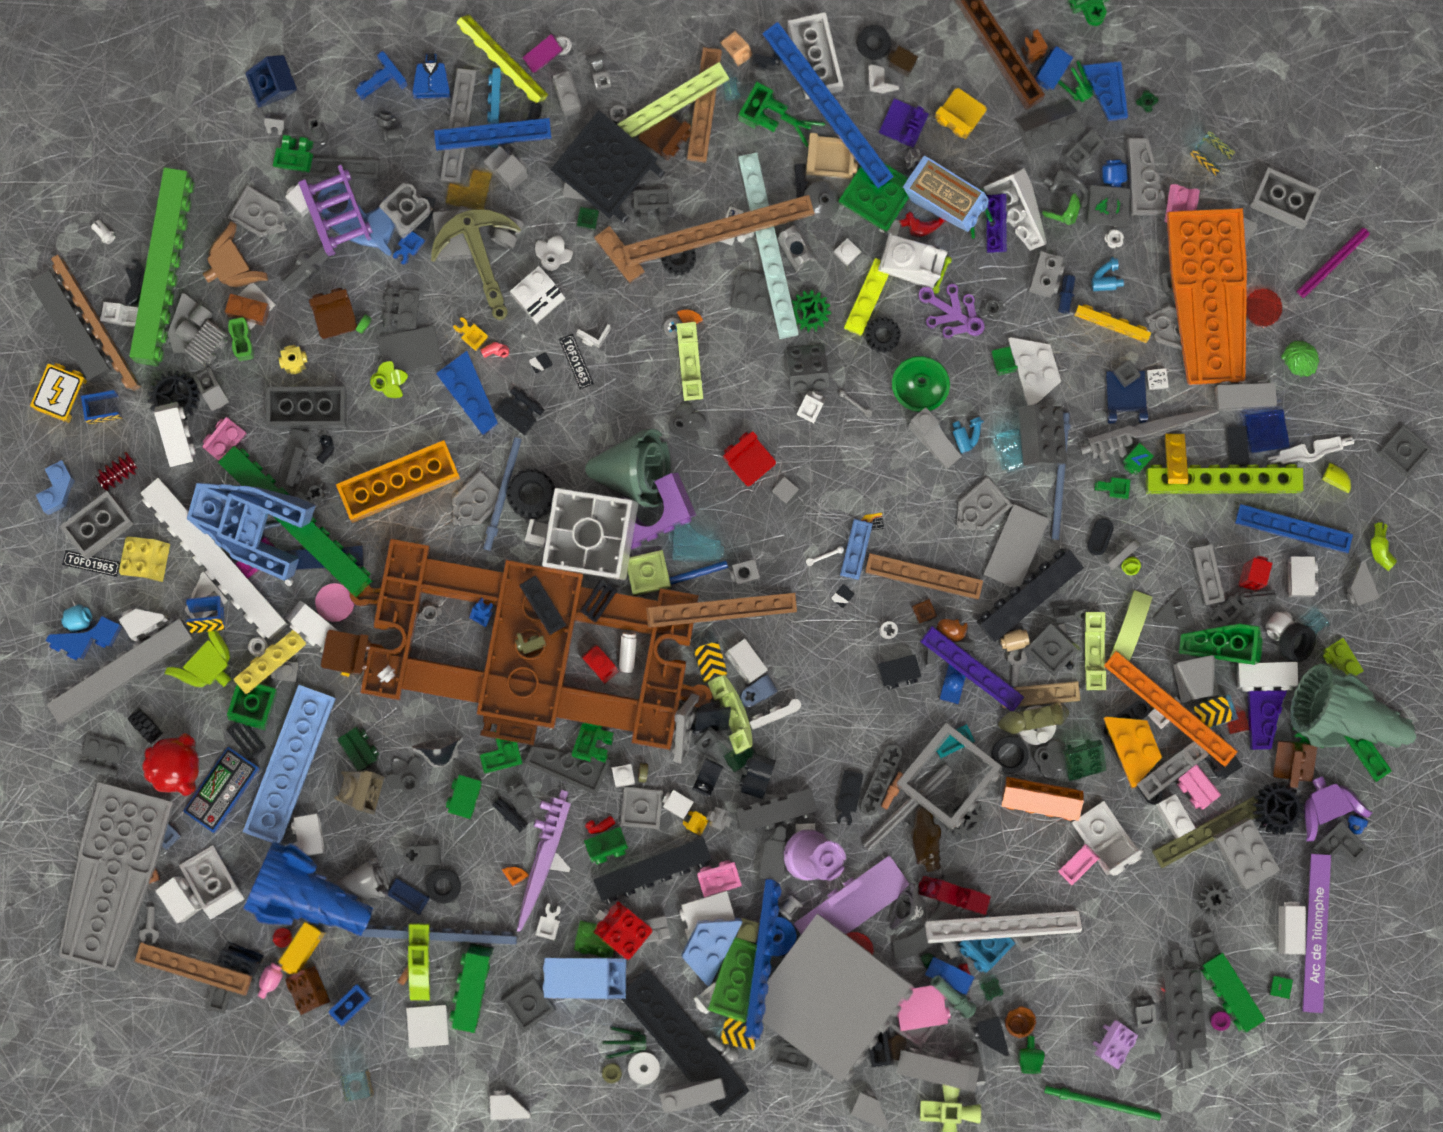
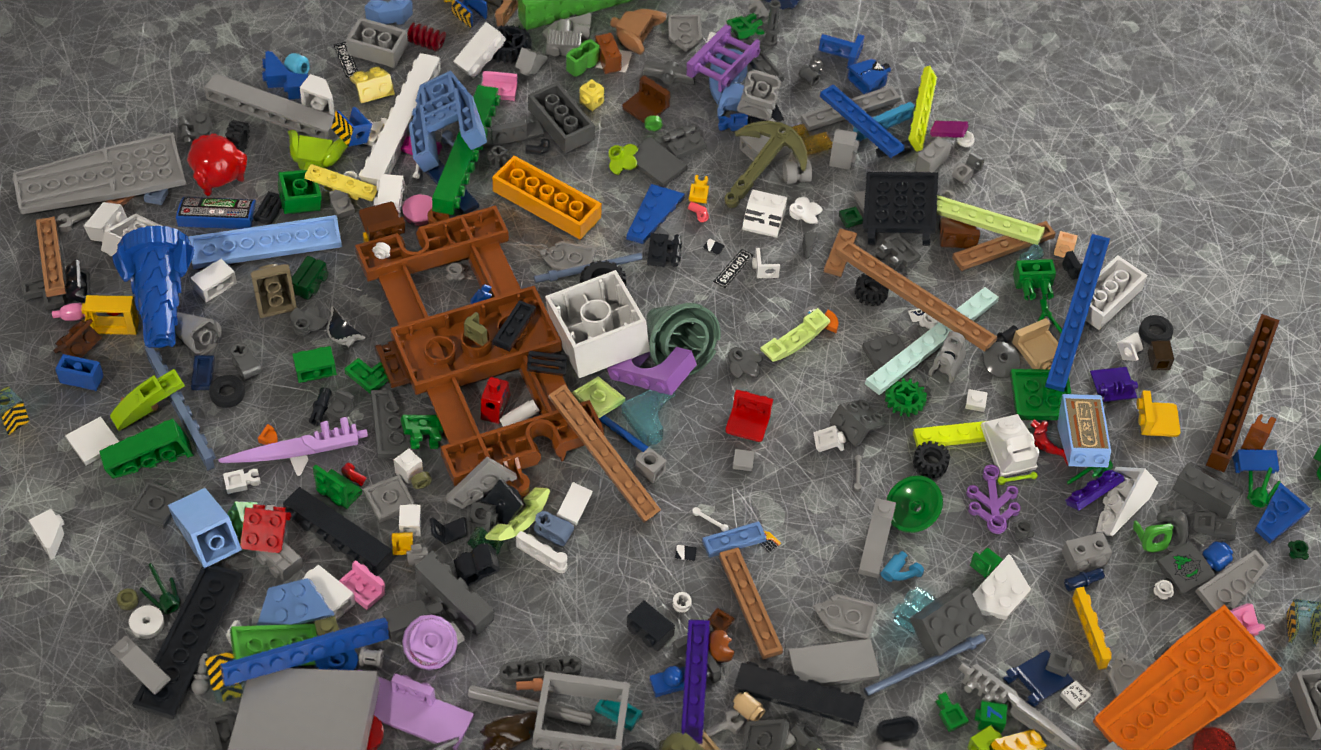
camera: 60 degrees right, 30 degrees down
piece [693,641,727,683] -> none
black plate [837,770,863,826] -> none
dark azure plant [1092,257,1124,292] -> none

